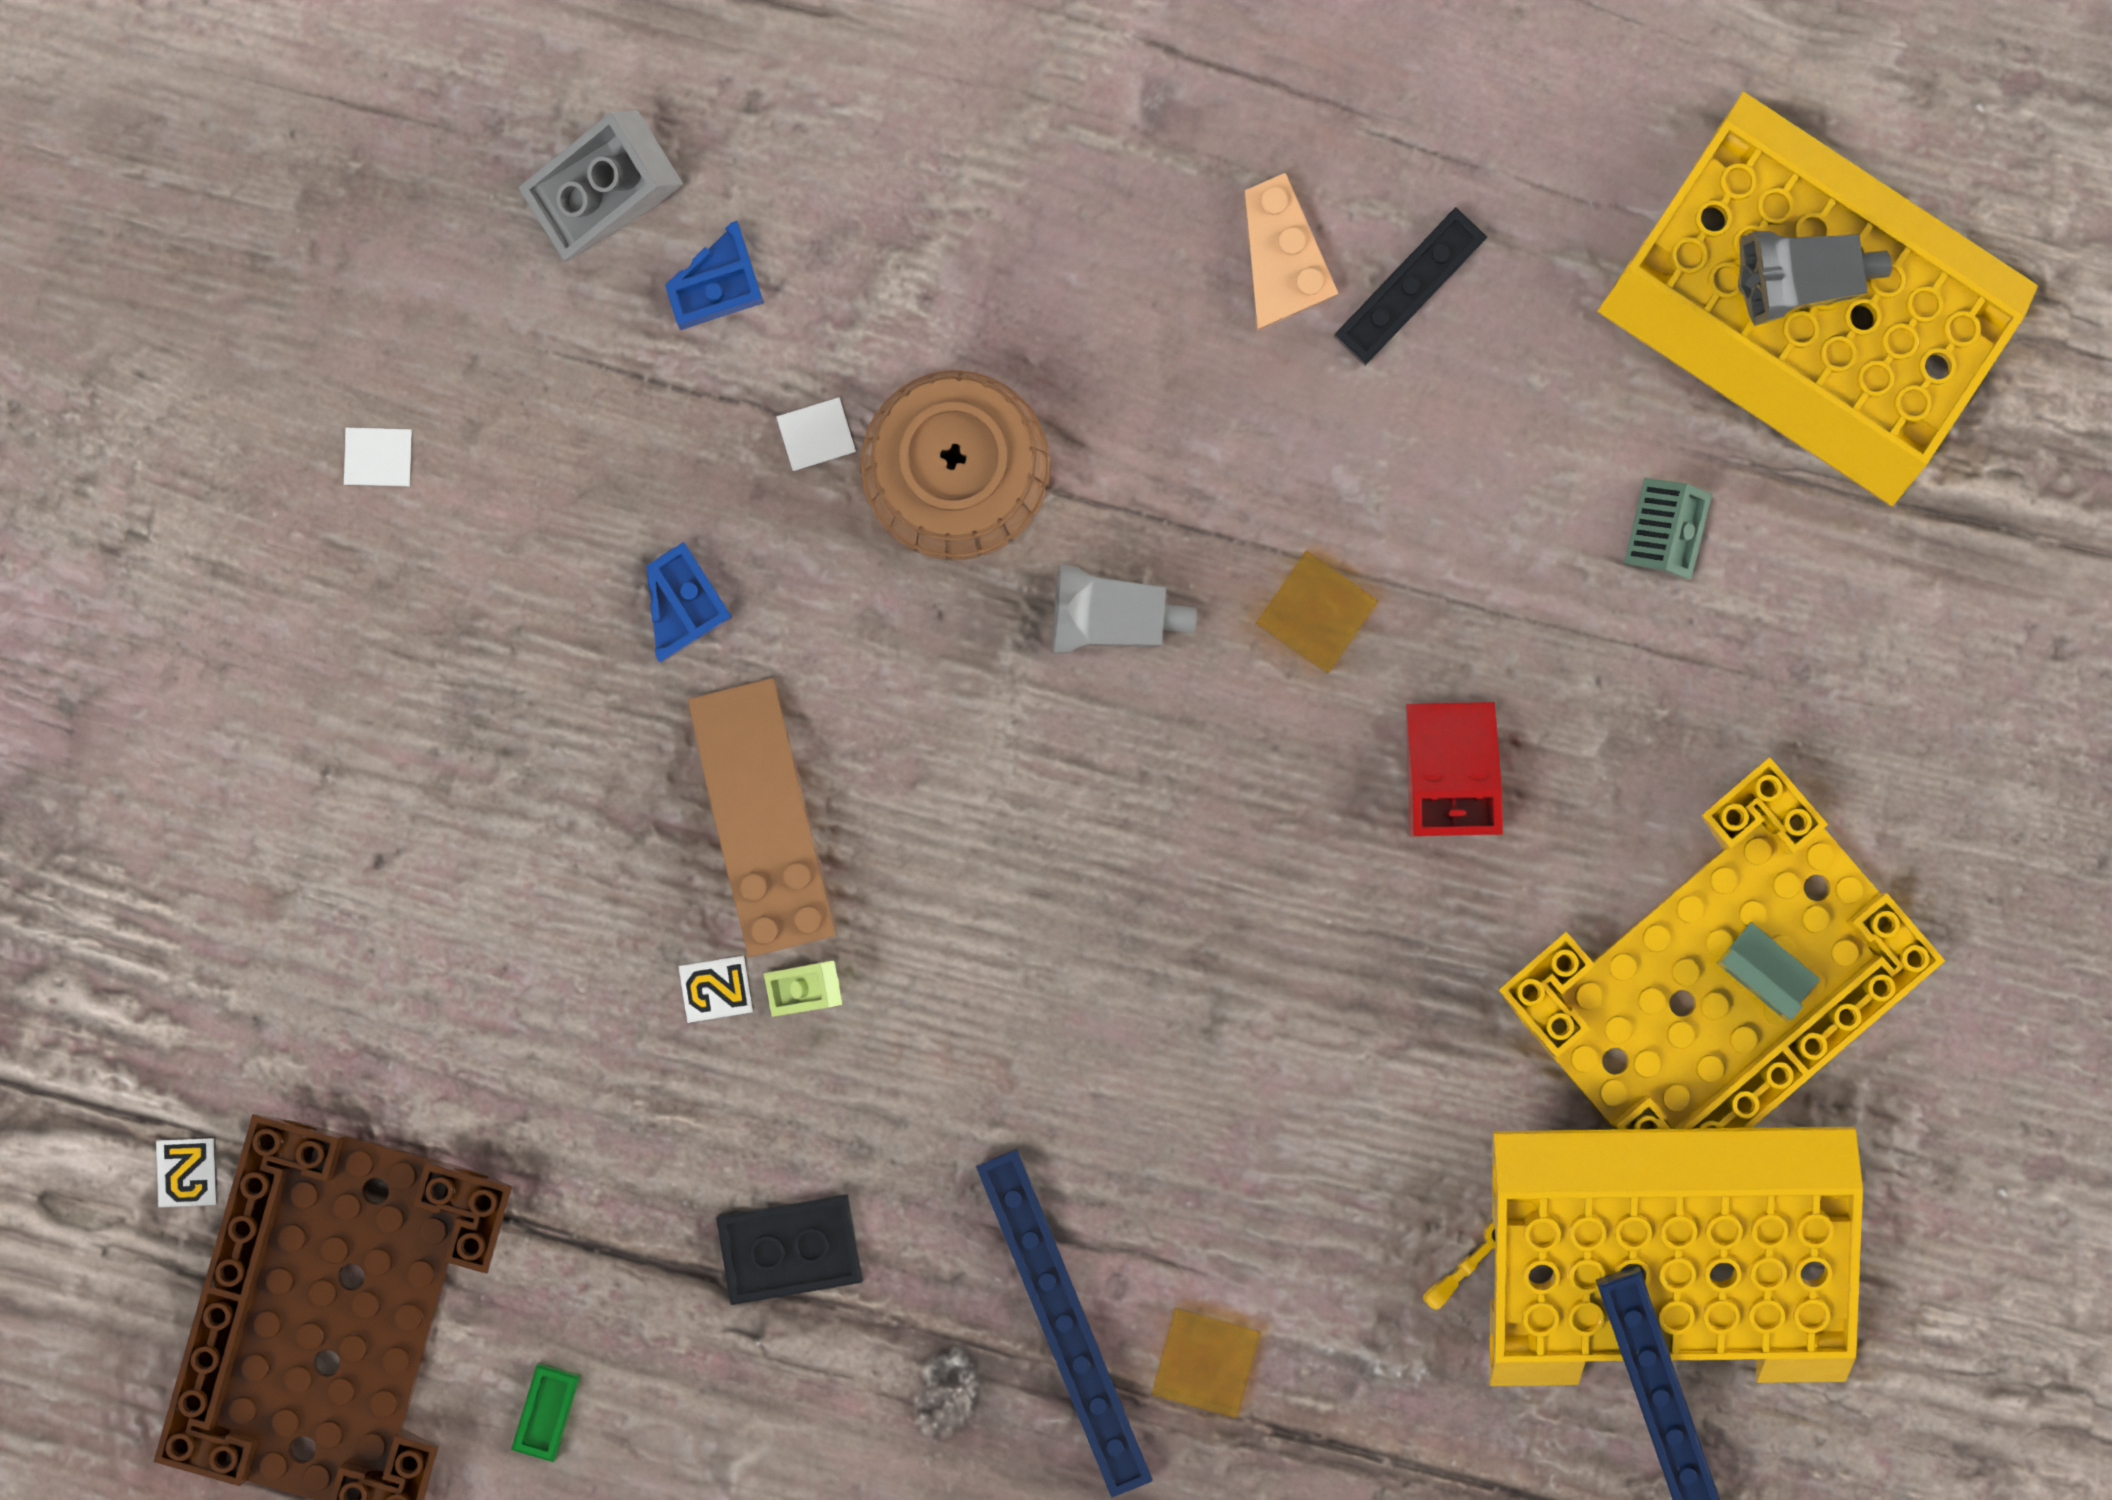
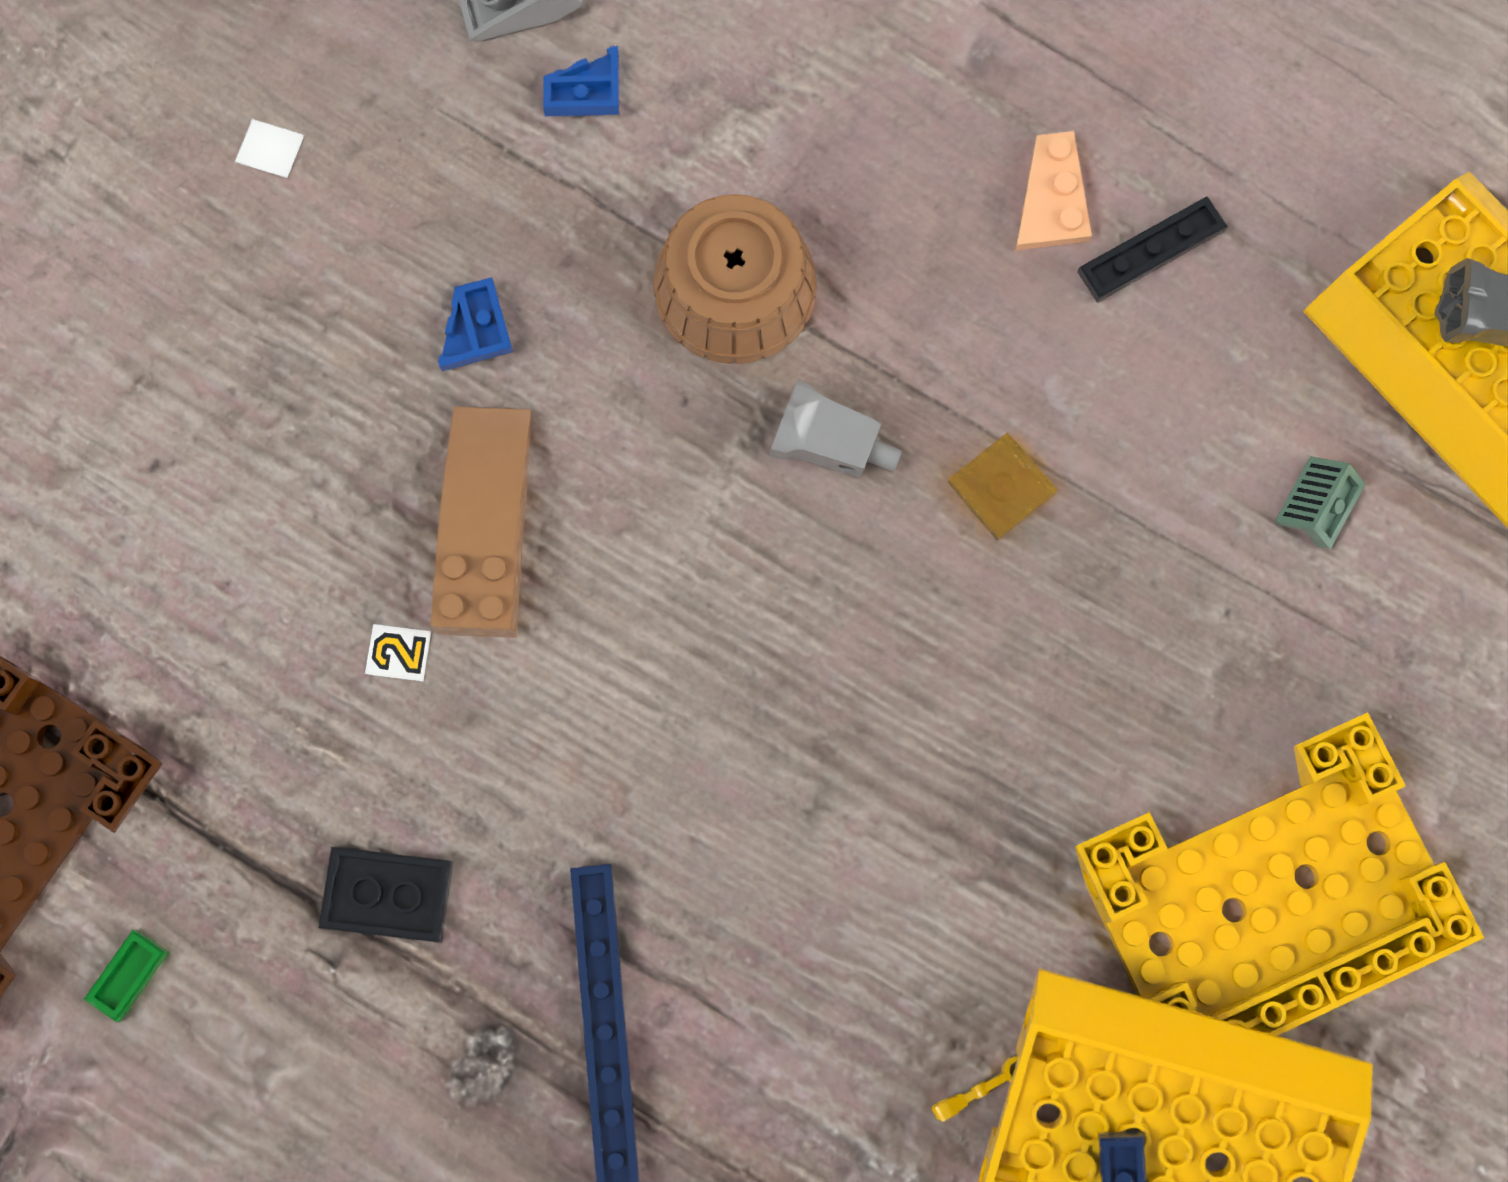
camera: 20 degrees right, 10 degrees down
yellowish green slope [763,960,842,1017] -> none
white sticker [776,397,856,471] -> none
clear yellow tile [1151,1307,1261,1419] -> none
red slope [1406,702,1503,837] -> none
sand green panel [1716,922,1821,1021] -> none

